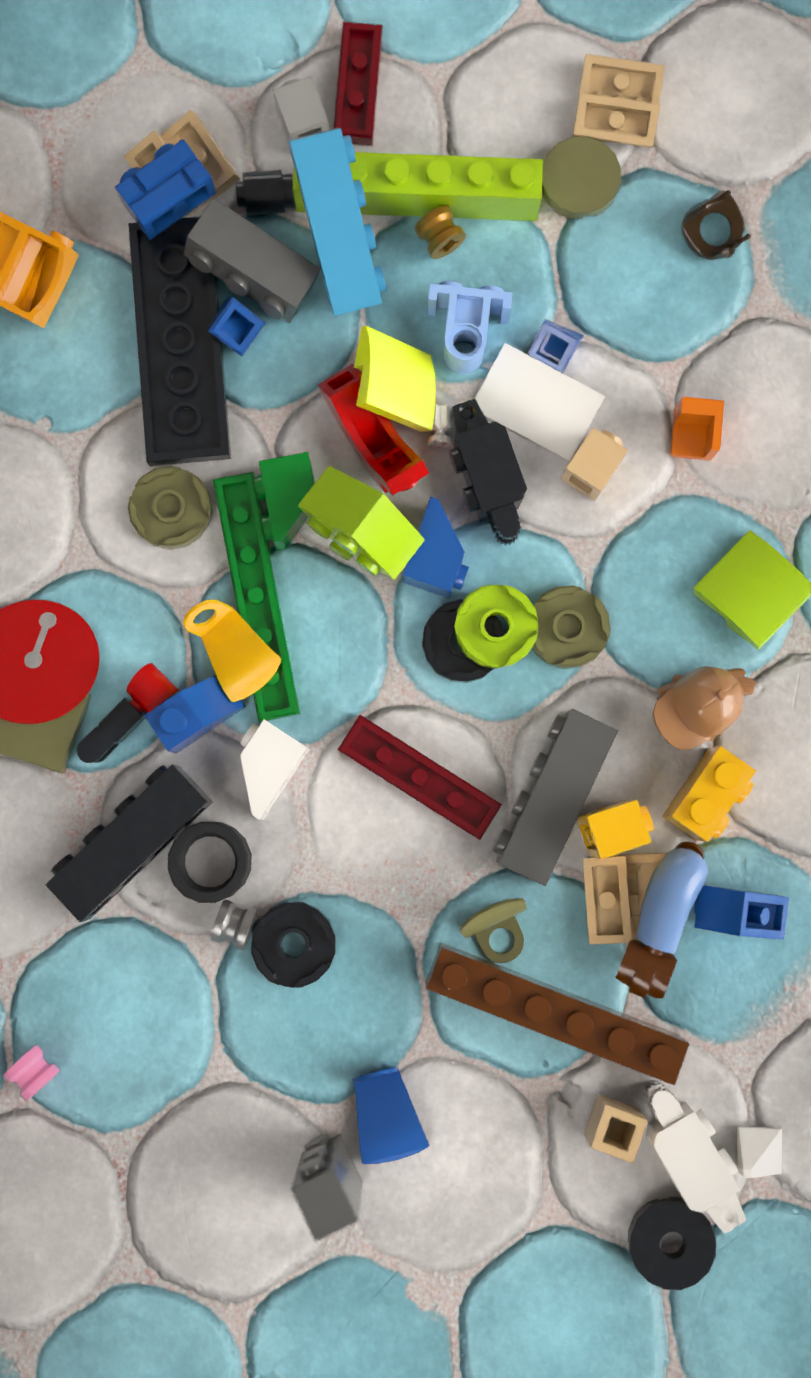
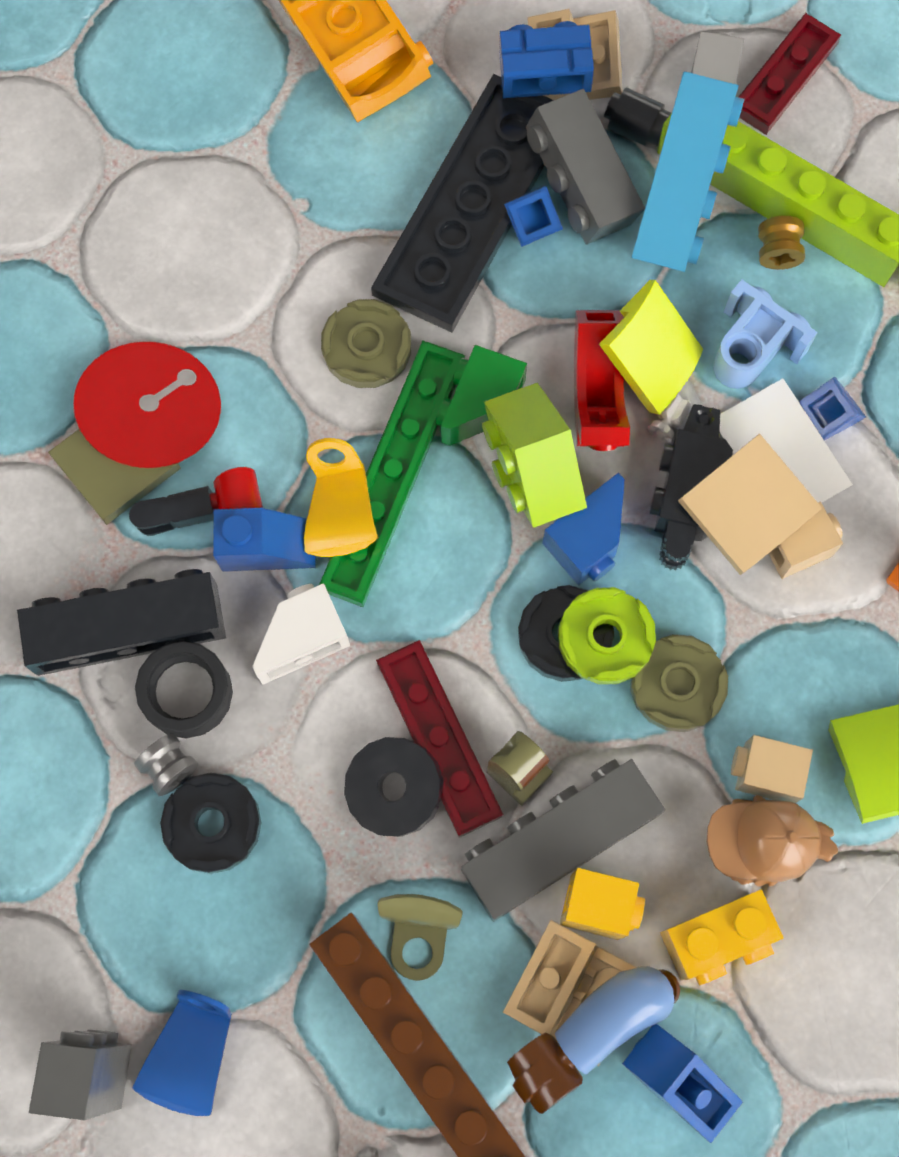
camera: 35 degrees right, 10 degrees down
none -> black tile [344,737,444,837]
none -> olive leg [486,731,553,806]
none -> tan slope [678,433,822,575]
none -> tan brick [731,735,813,803]

